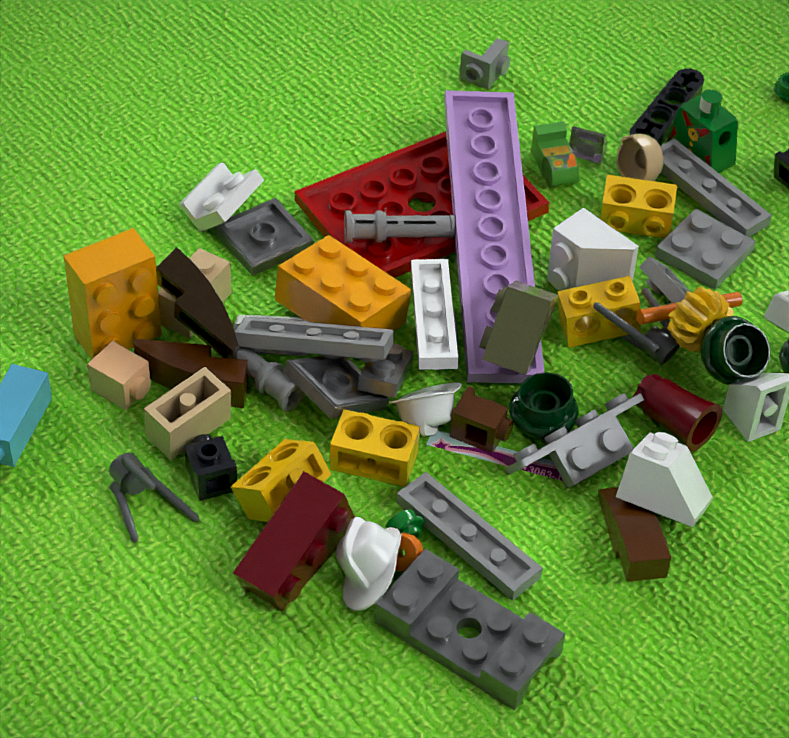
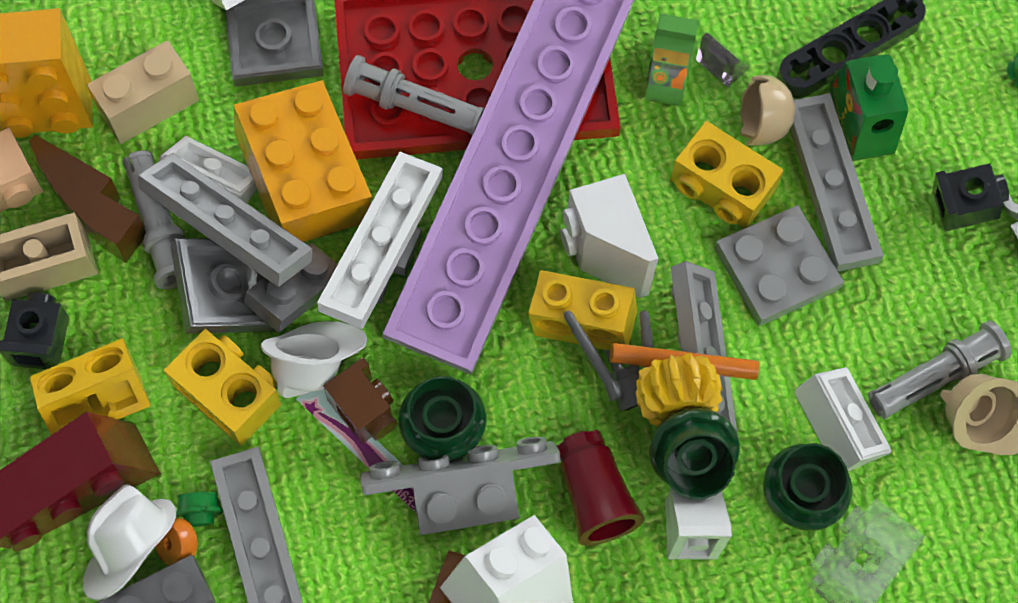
camera: 25 degrees right, 20 degrees up
dark brown slope [156,247,239,359] -> none
olive brick [479,281,558,375] -> none

